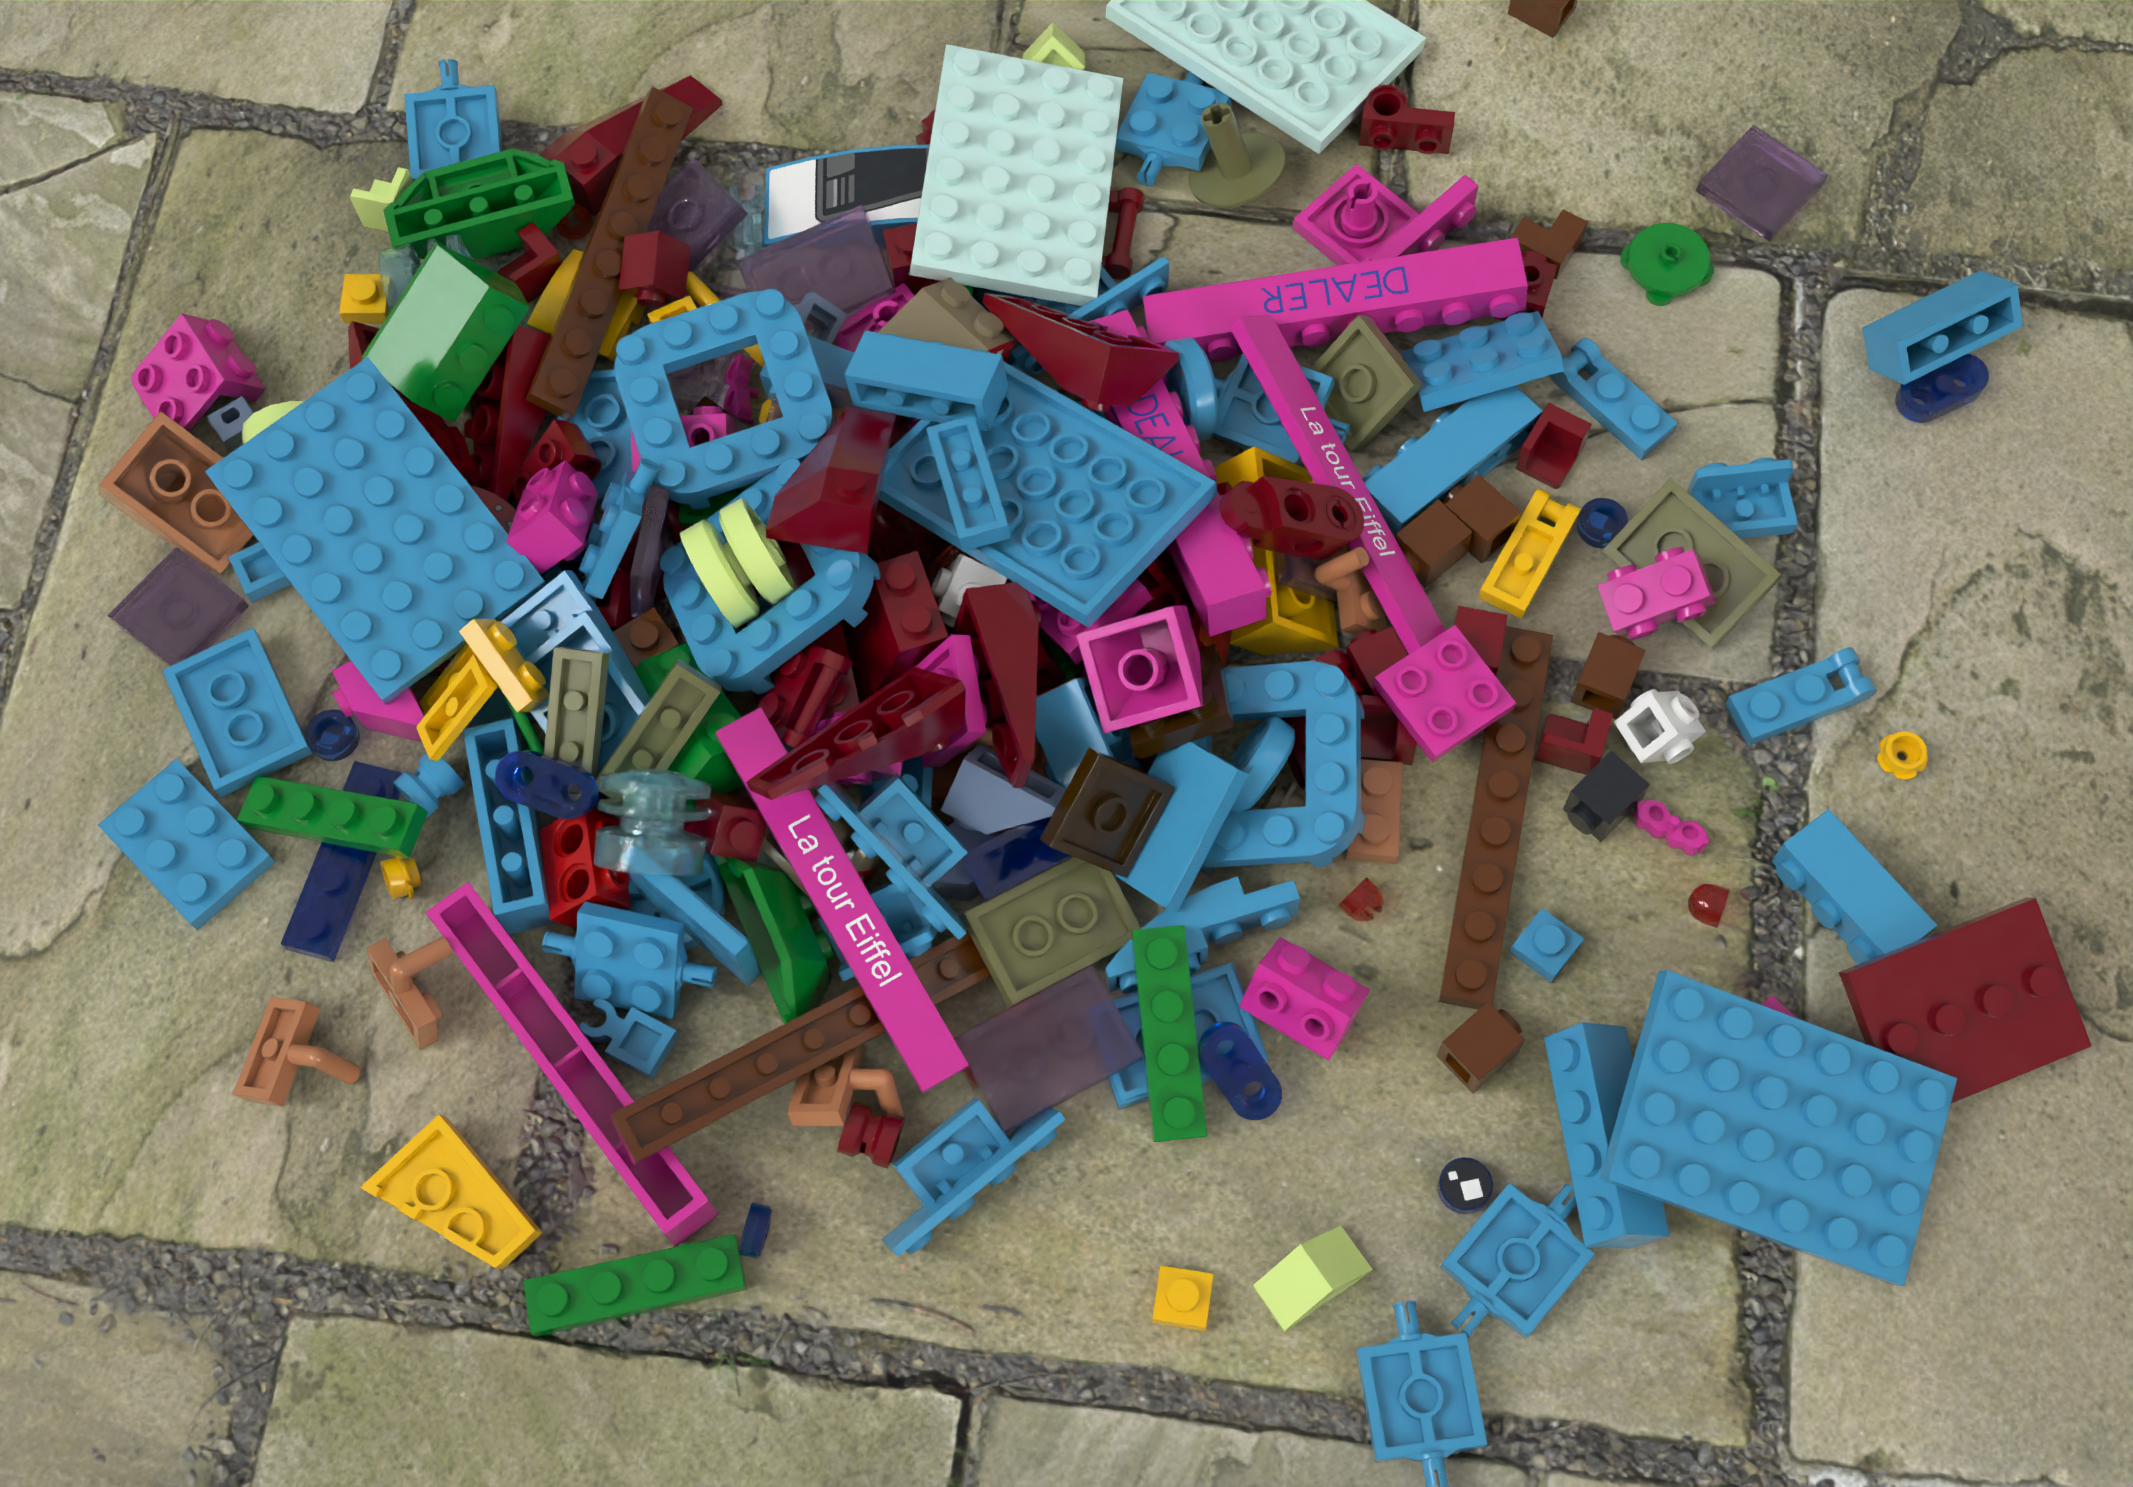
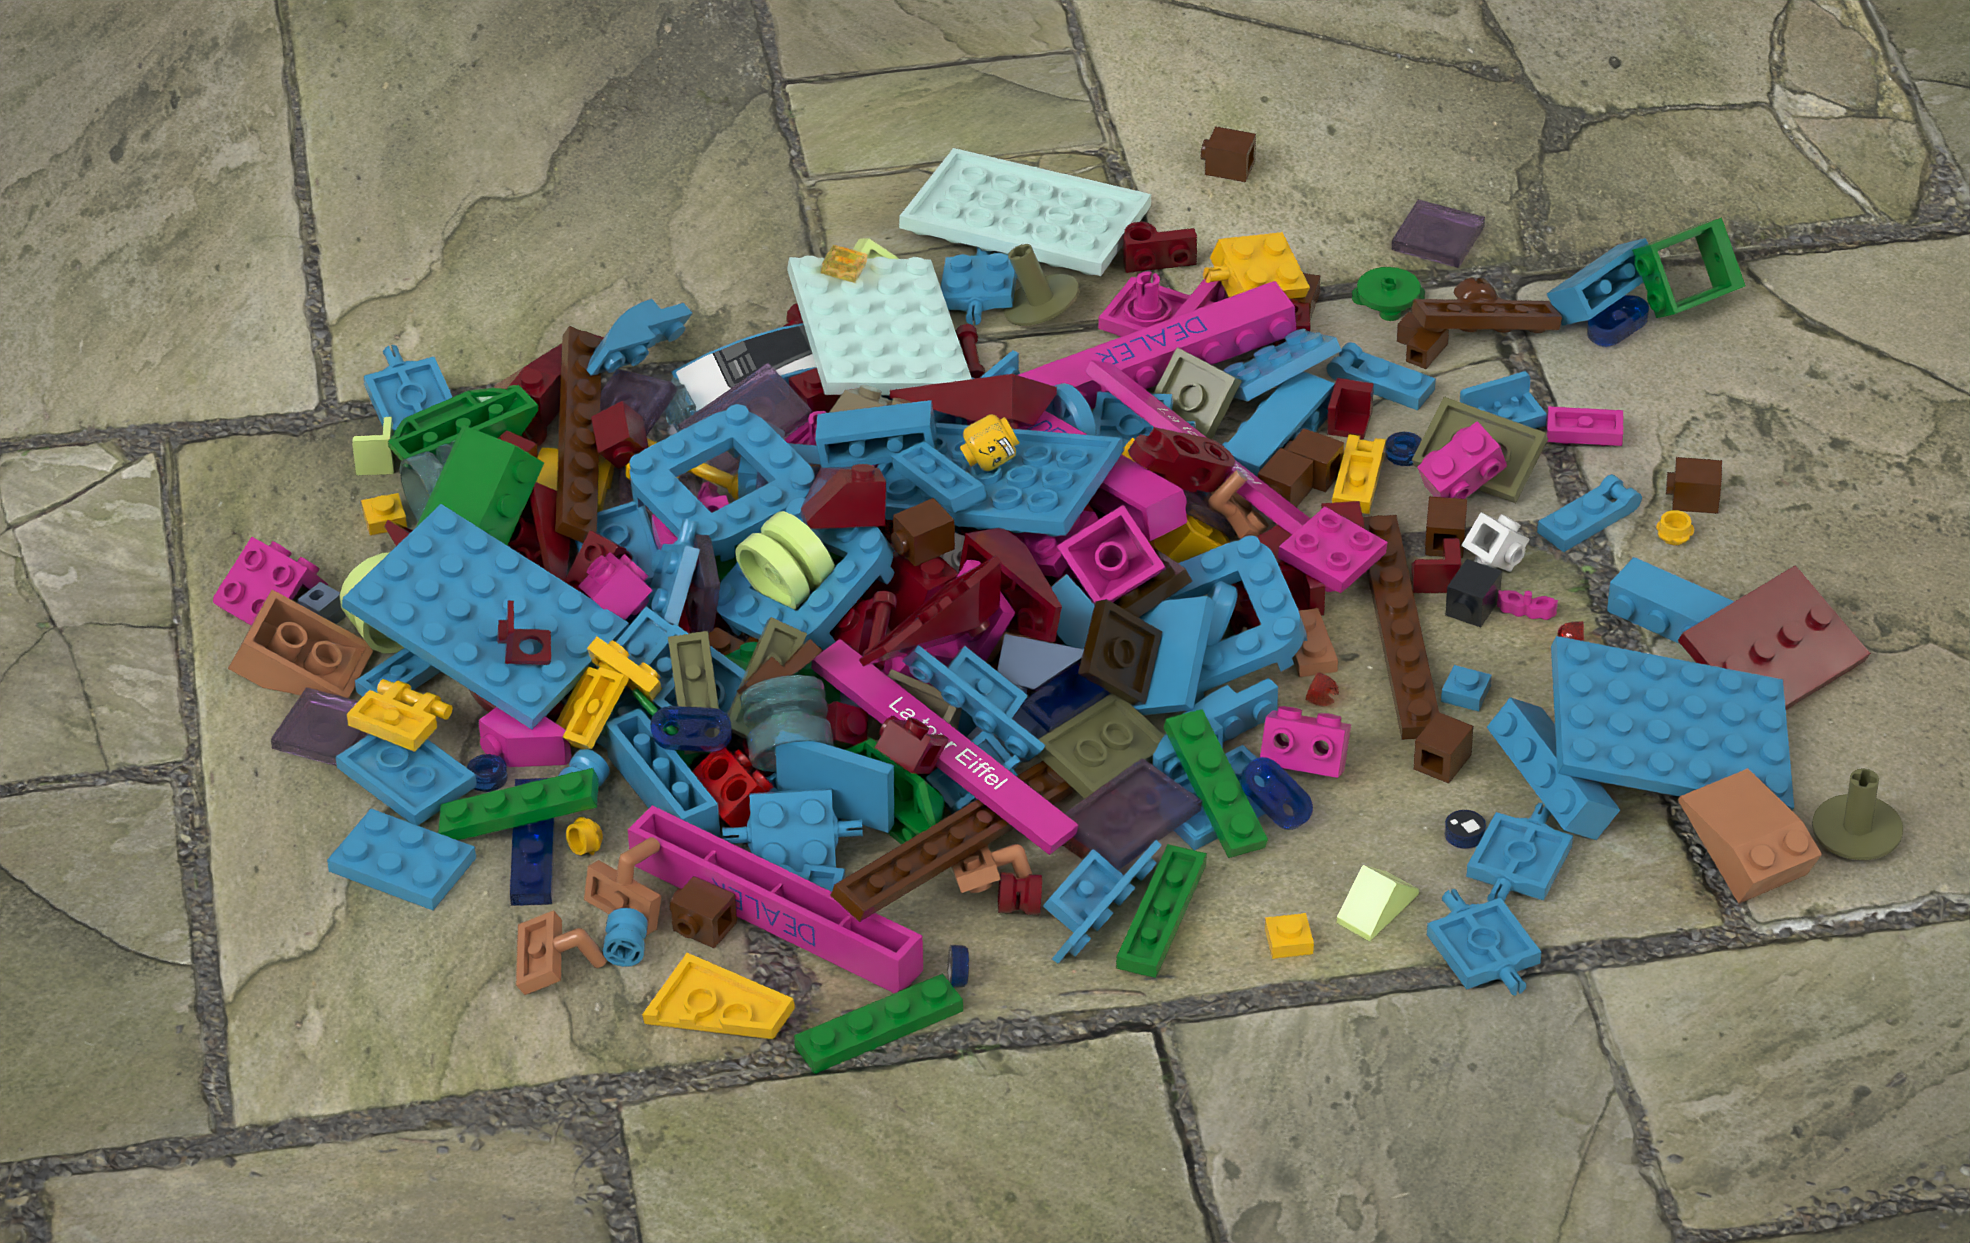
camera: 20 degrees left, 25 degrees down
none -> yellow plate [347,679,452,752]
none -> dark red bracket [497,600,551,665]
none -> dark azure slope [587,299,693,376]
none -> dark azure wheel [602,908,648,967]
none -> reddish brown brick [669,876,737,948]
none -> reddish brown slope [737,639,822,697]
none -> clear yellow tile [821,245,867,283]
none -> dark red brick [875,716,949,774]
none -> reddish brown brick [891,498,955,566]
none -> yellow head [960,414,1020,472]
none -> green plate [1116,844,1207,978]
none -> yellow plate [1203,232,1310,299]
none -> reddish brown piece [1397,311,1449,369]
none -> reddish brown plate [1411,278,1562,333]
none -> dark pink plate [1547,406,1623,446]
none -> green window [1633,217,1746,319]
none -> reddish brown brick [1666,457,1722,514]
none -> nougat slope [1678,768,1822,904]
none -> olive piece [1812,768,1903,860]

